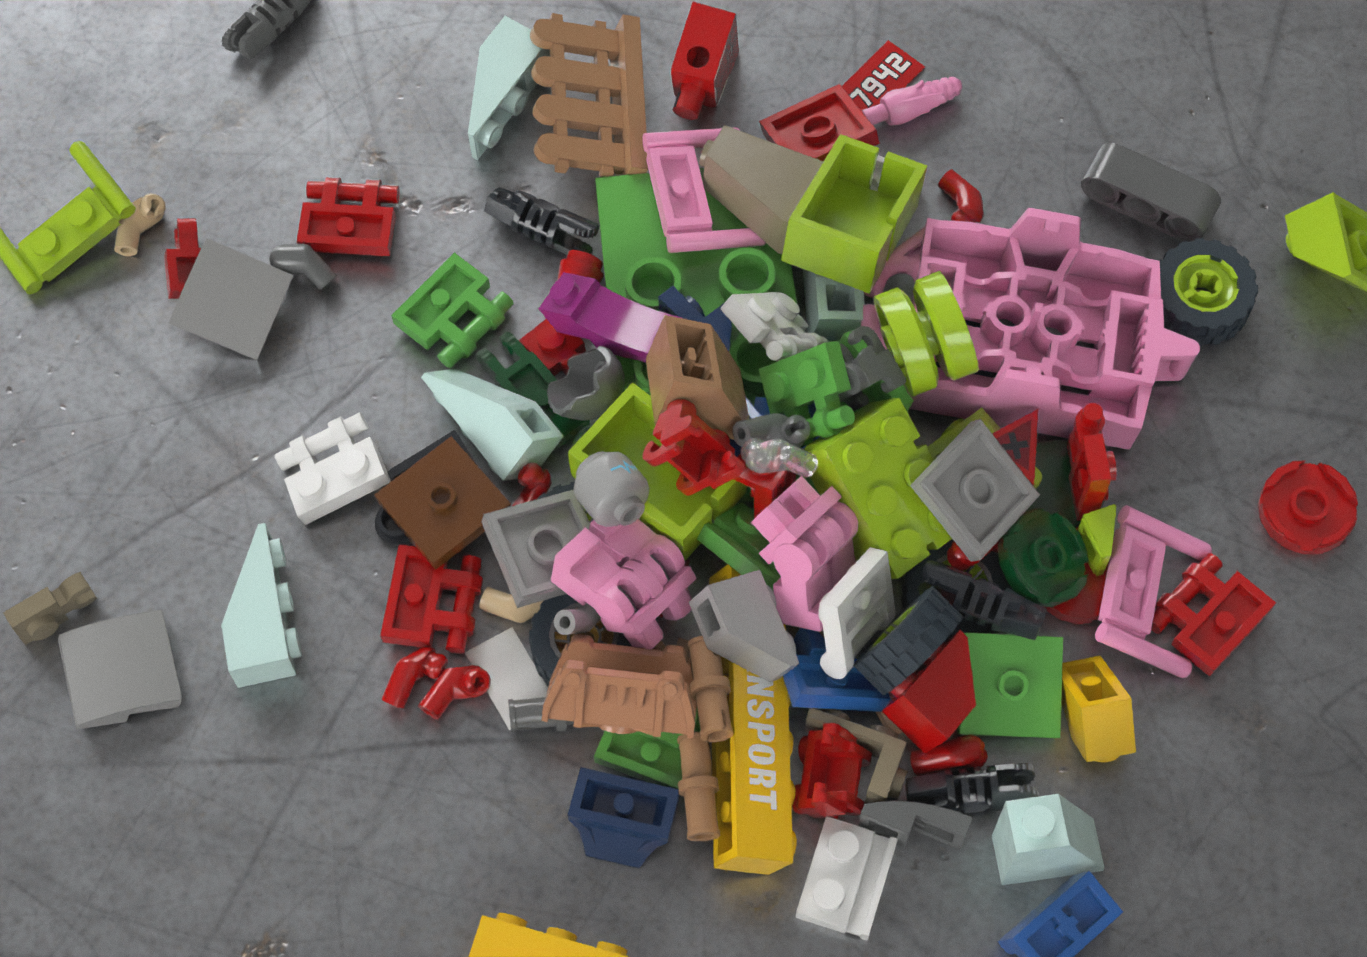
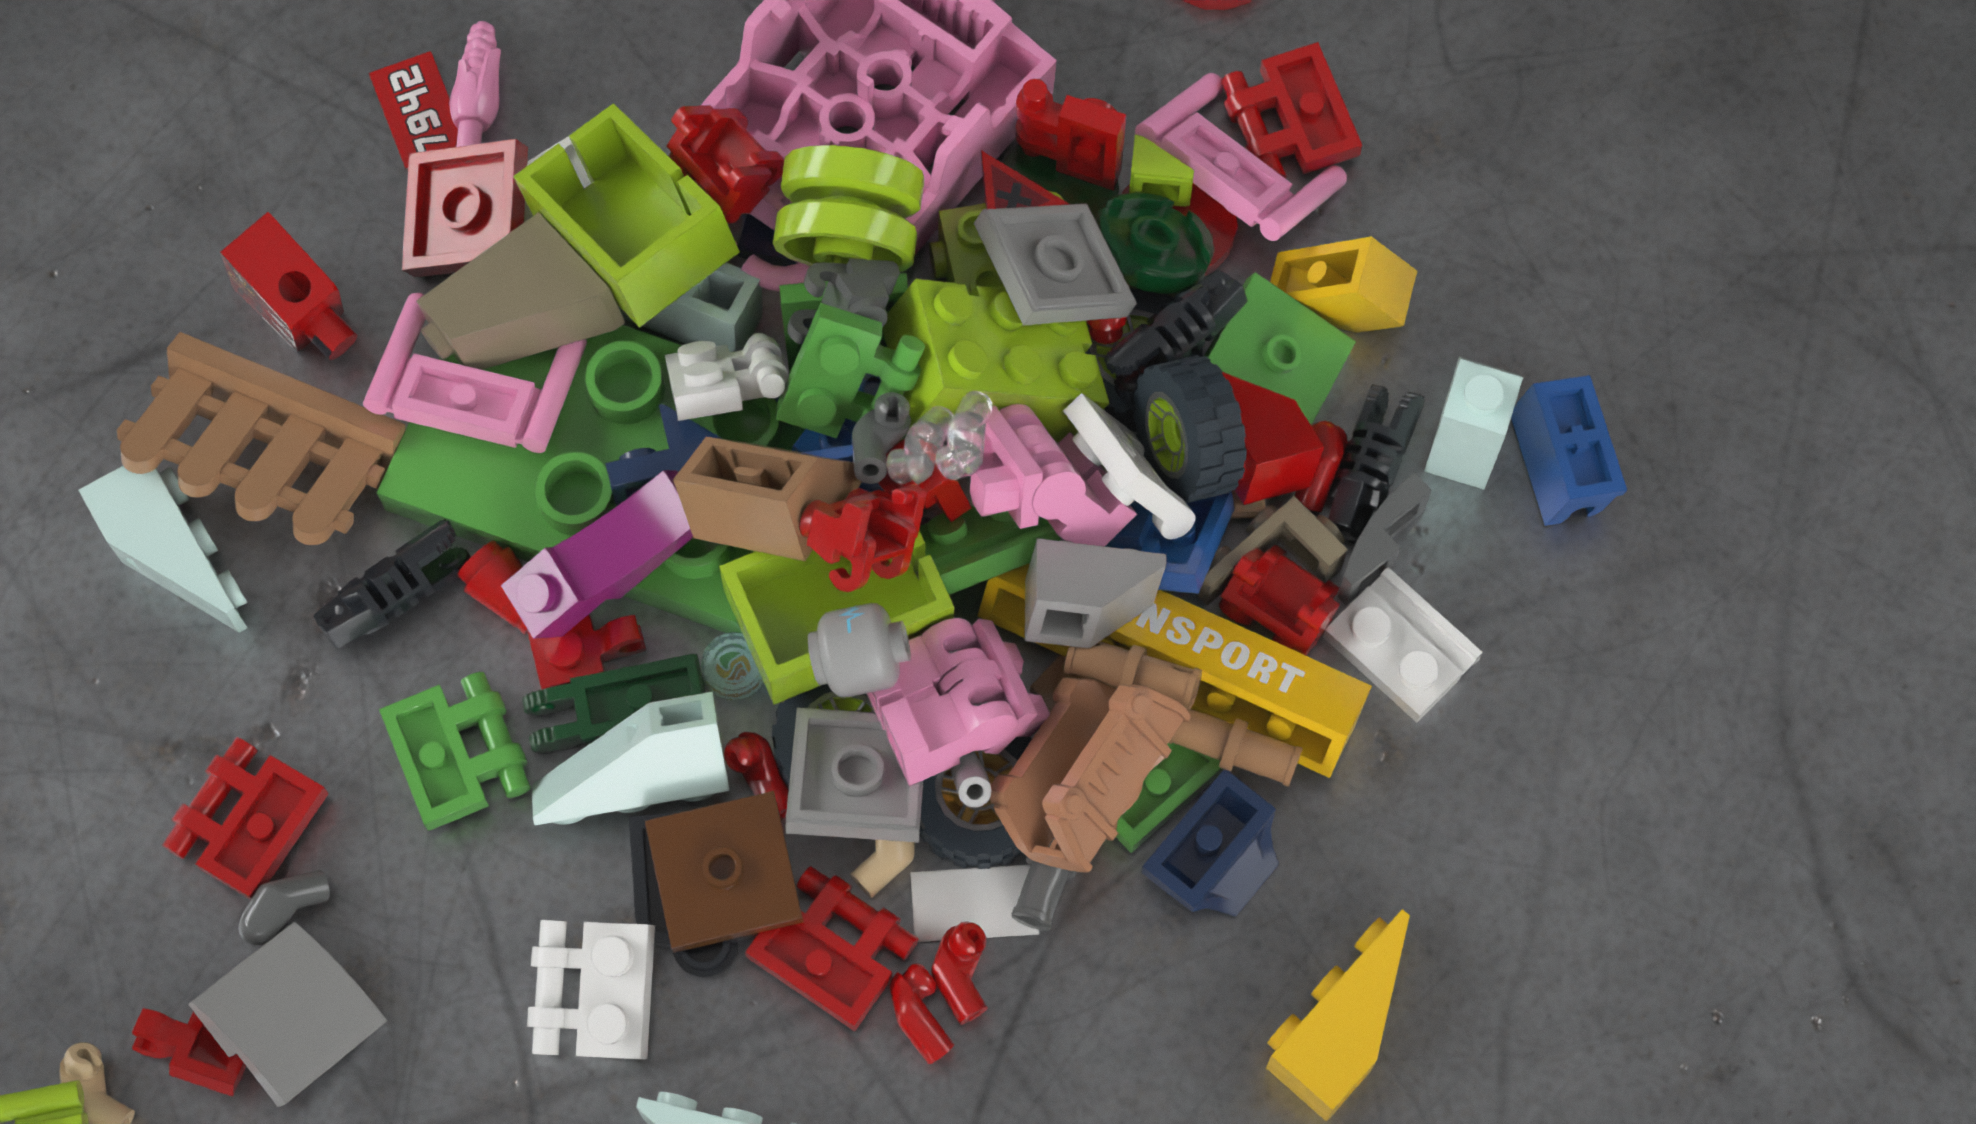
camera: 65 degrees left, 5 degrees up
dark grey hair [547,346,625,421] -> none
red arm [938,169,984,223] -> none
none -> red piece [666,105,785,223]
none -> clear arm [935,391,993,480]

